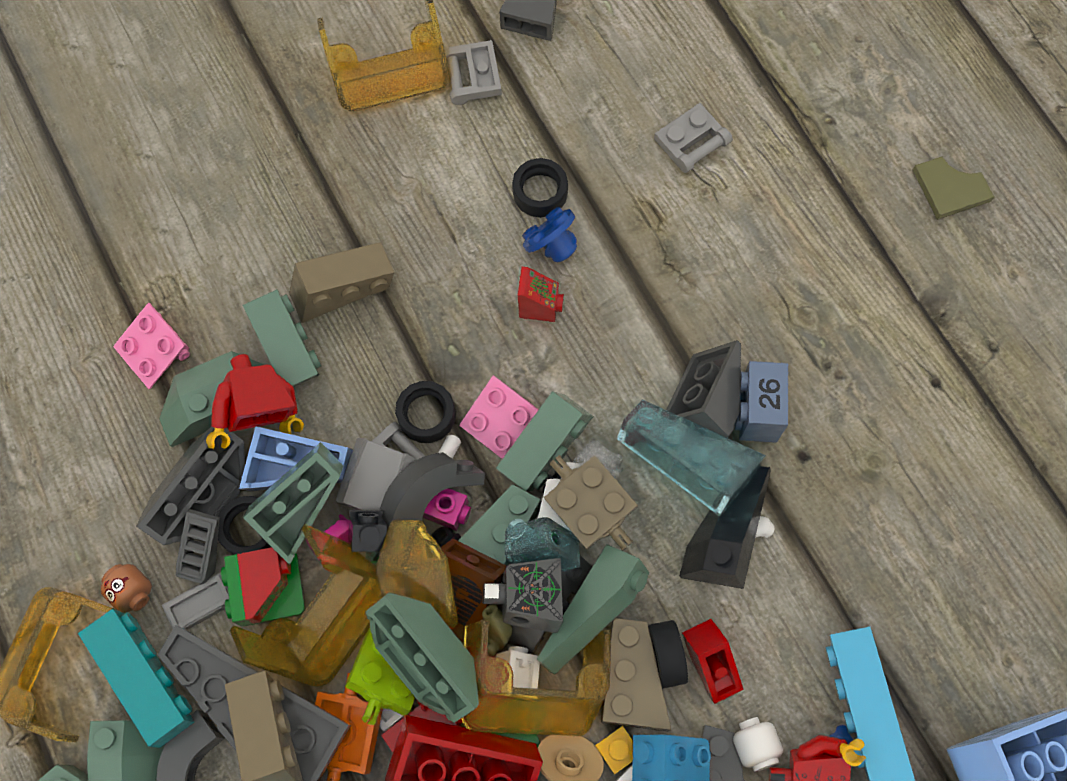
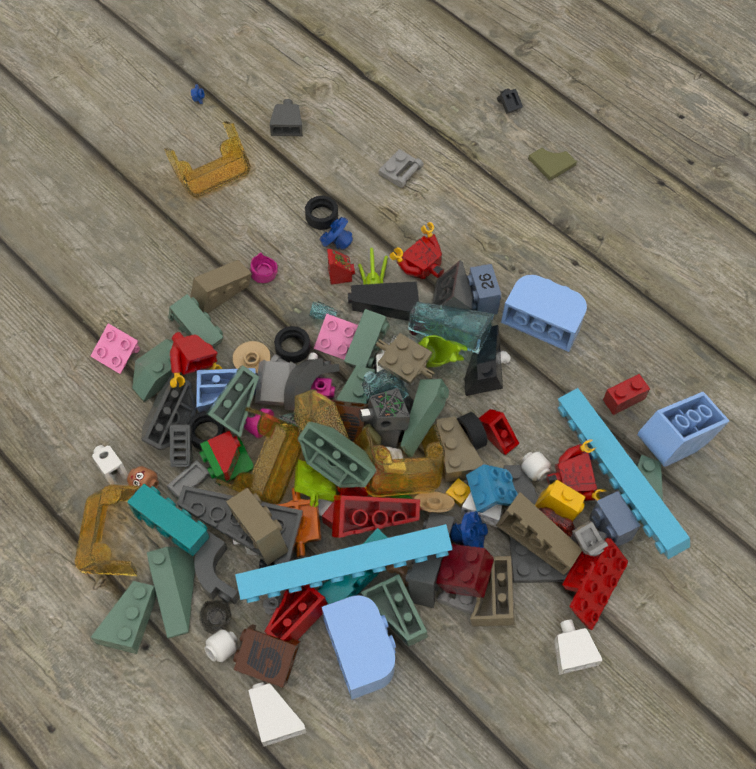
camera: 20 degrees left, 10 degrees down
black brick [348,510,387,552] -> none
light grey plate [443,40,502,105] -> none
none -> white torso [92,445,129,494]
none -> tan dish [233,341,271,374]
none -> dark pink hair [250,252,278,283]
none -> clear light blue cone [309,301,338,319]
none -> black slope [348,281,420,322]
none -> lime plant [358,248,388,284]
none -> red torso [390,222,444,279]
none -> lime piece [418,335,467,368]
none -> black bracket [497,88,523,114]
none -> light blue brick [501,275,587,352]
none -> red brick [603,374,650,415]

